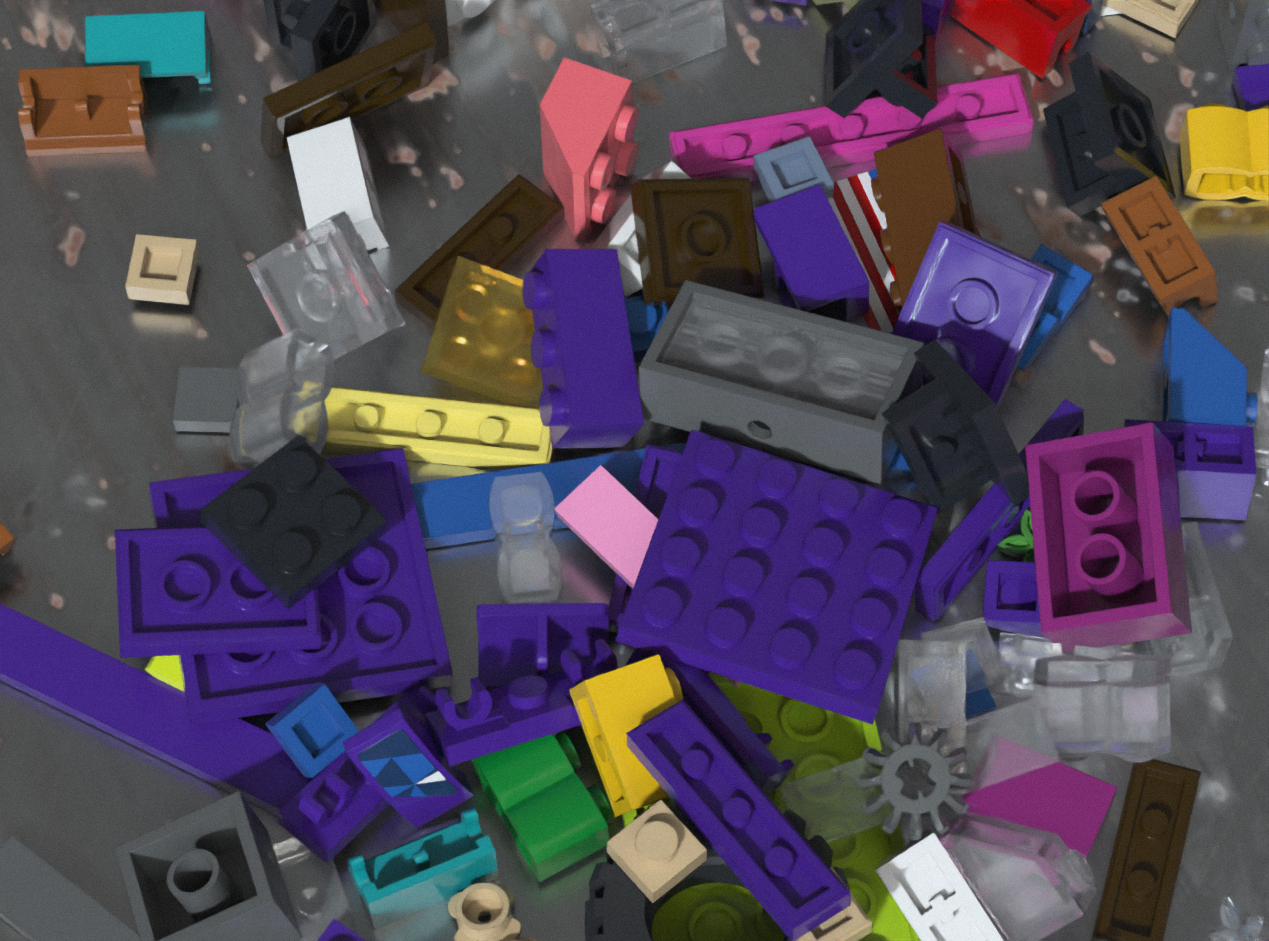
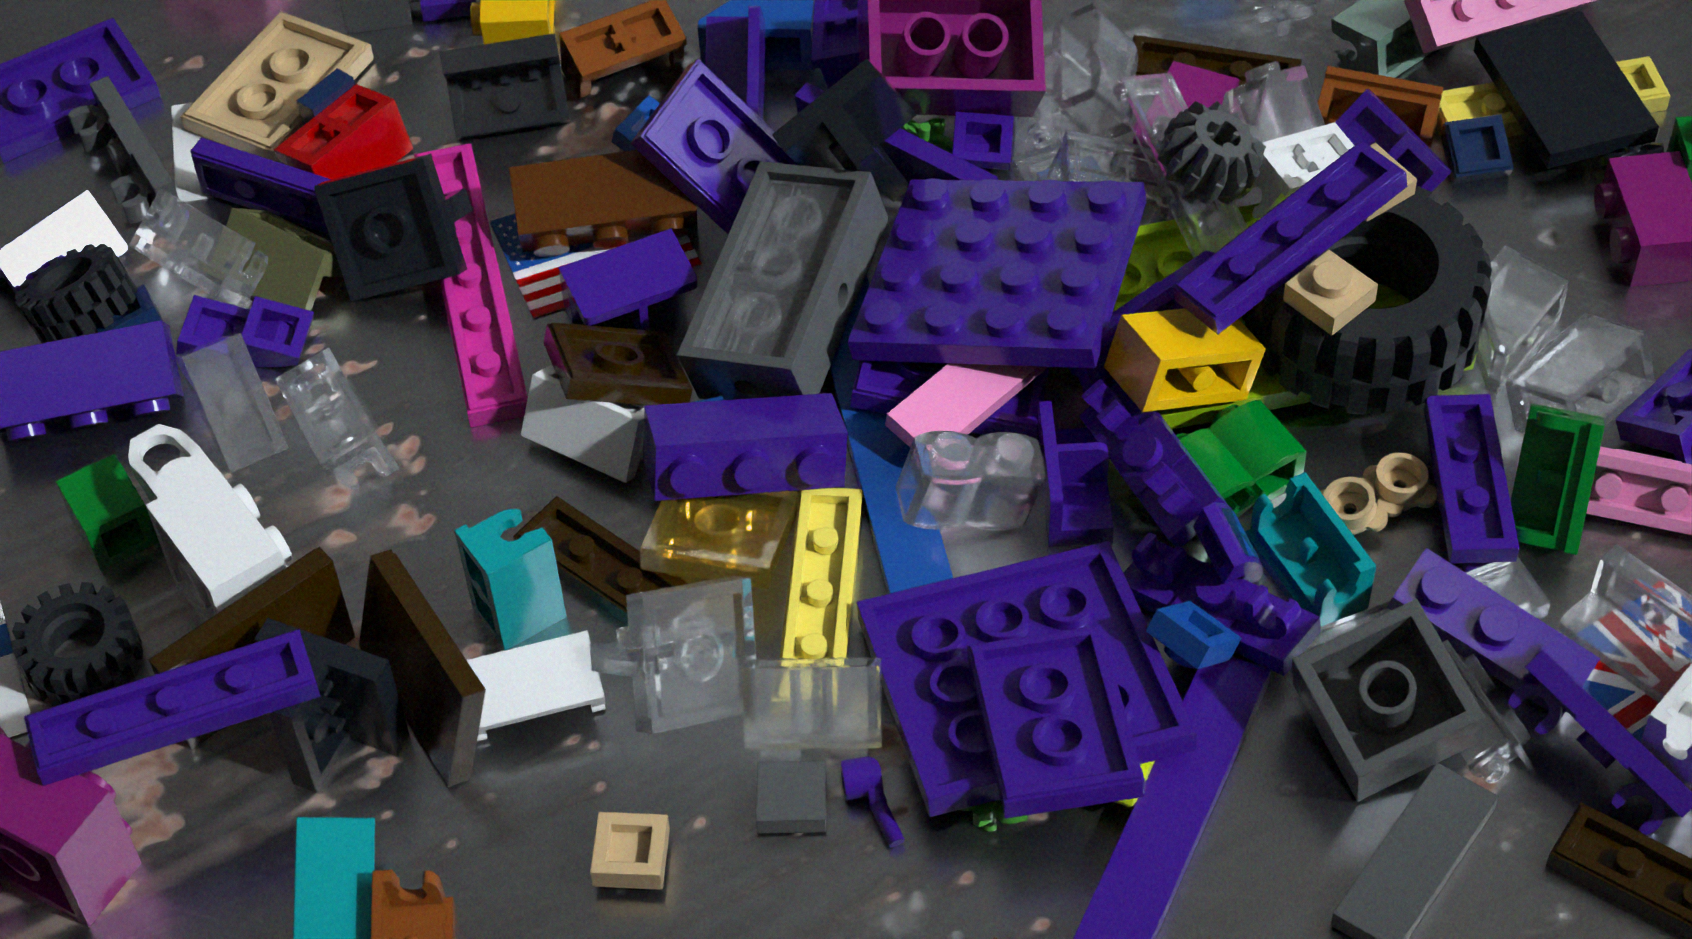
camera: 90 degrees left, 10 degrees down
black plate [200,435,387,610] -> none
coral slope [540,57,639,243] -> none
sand blue tile [753,136,834,203] -> none
none -> teal hinge [454,509,567,651]
none -> dark purple panel [706,6,765,121]
none -> dark purple hand [841,756,905,848]

